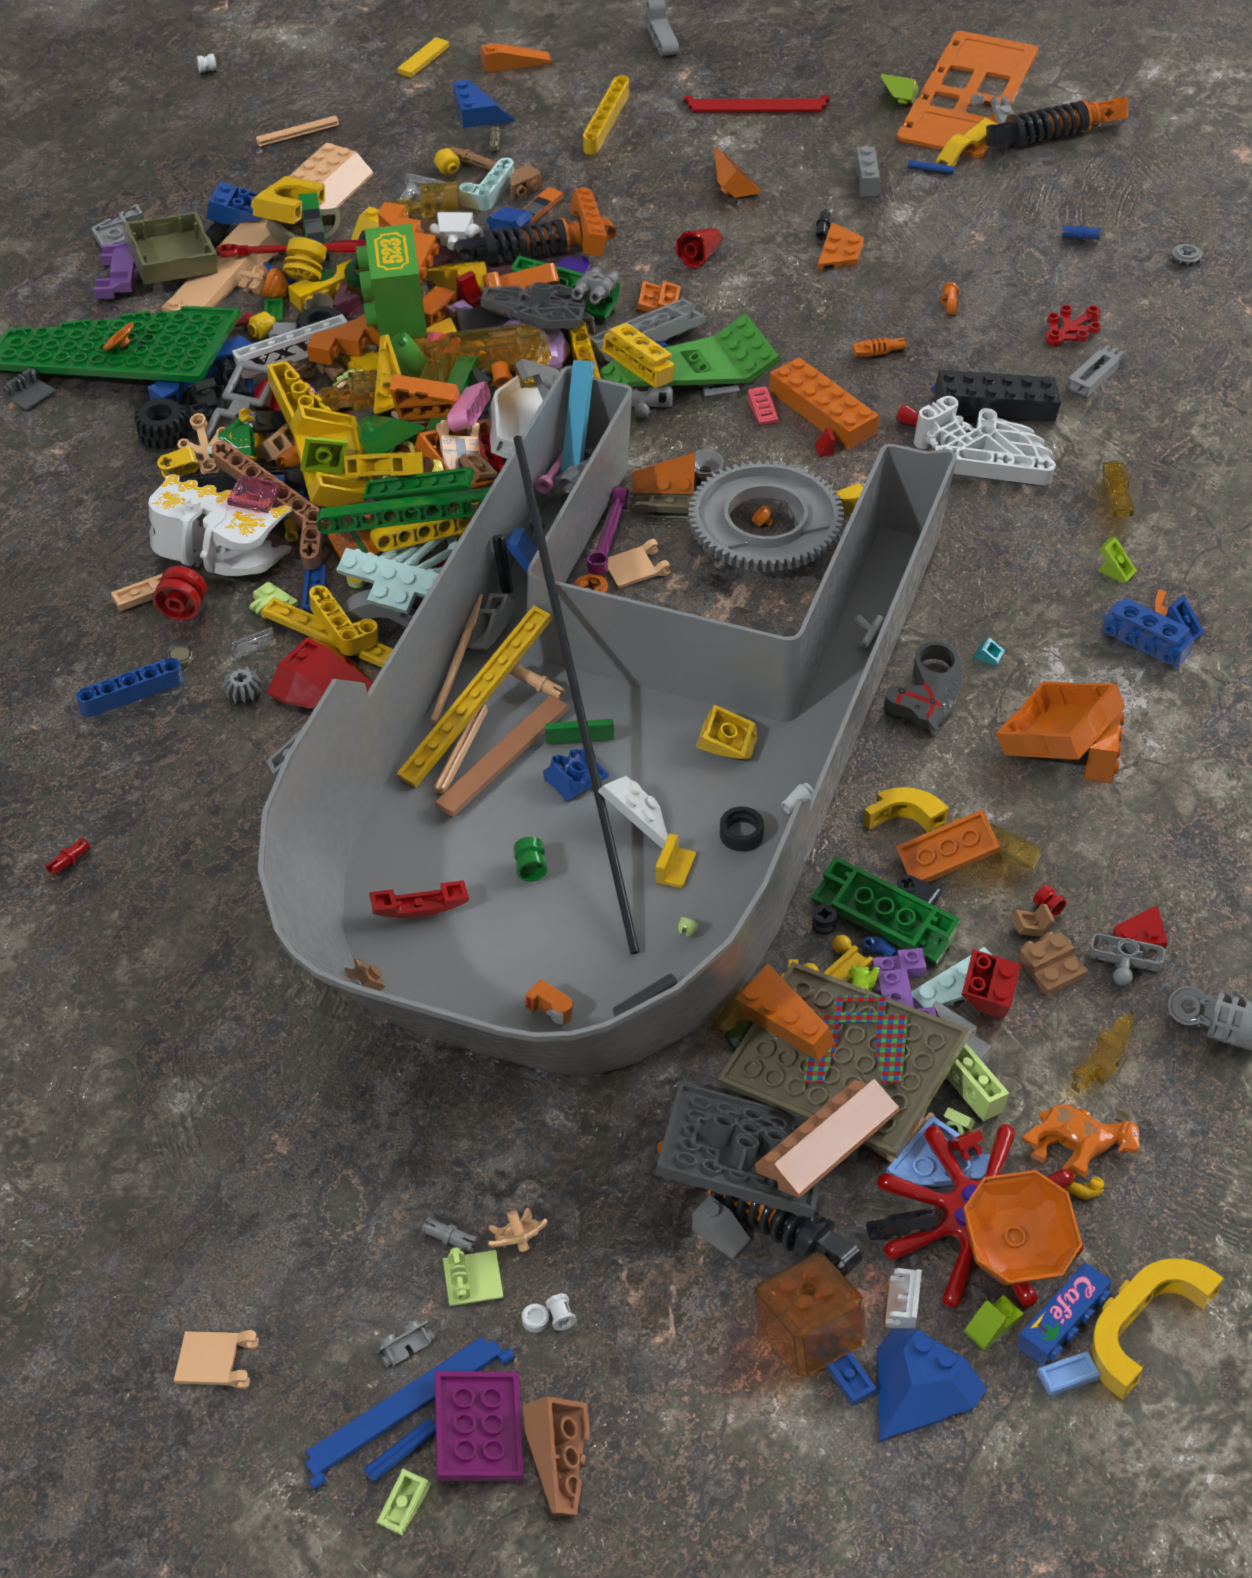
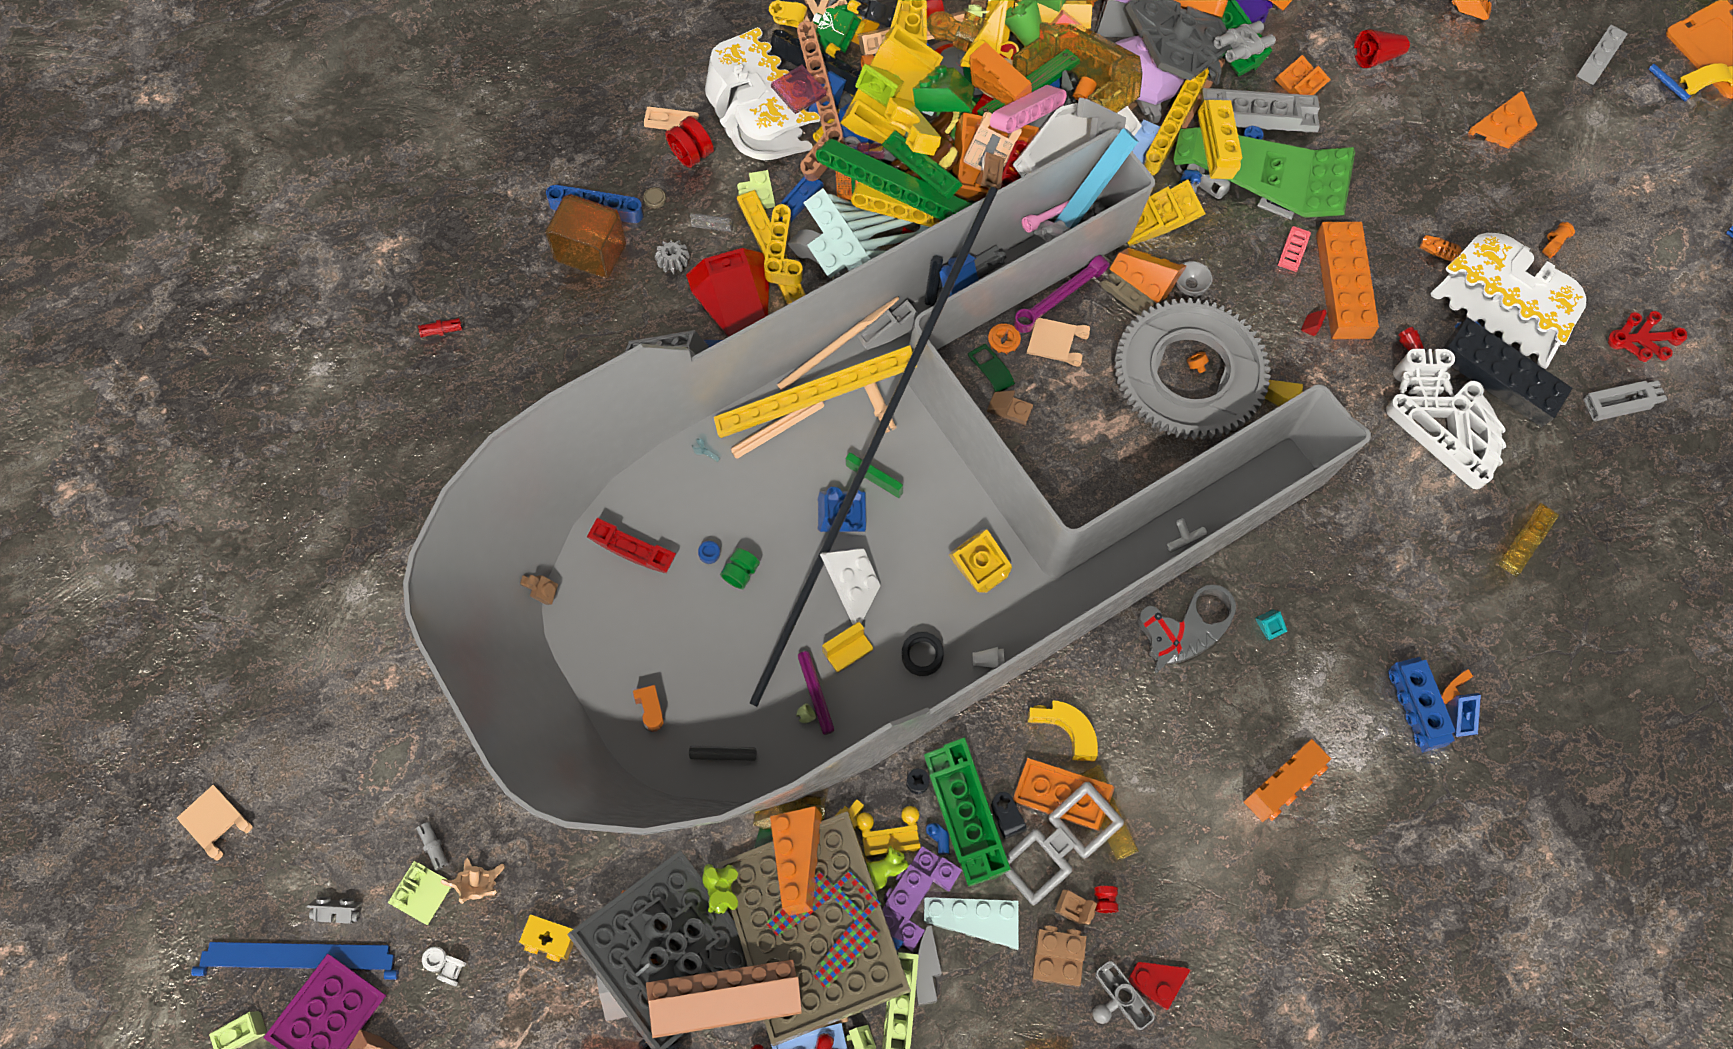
camera: 35 degrees right, 20 degrees up
blue axle [364,1419,435,1481] -> none
nougat tile [435,695,568,818] -> none
black axle [816,209,831,240] -> none
red slope [961,949,1021,1019] -> none
orange tile [996,681,1125,760] -> none
lime slope [1098,536,1137,583] -> none
none -> yellow brick [519,915,574,962]
none -> clear orange plate [545,194,626,279]
none -> clear light blue hand [692,438,720,462]
none -> blue tile [698,541,720,564]
none -> lime animal [702,864,738,914]
none -> magenta axle [798,651,834,735]
none -> light grey bar [1005,782,1124,905]
none -> yellow slope [1128,180,1206,246]
none -> blue arm [1179,170,1202,185]
none -> white animal [1431,233,1586,369]

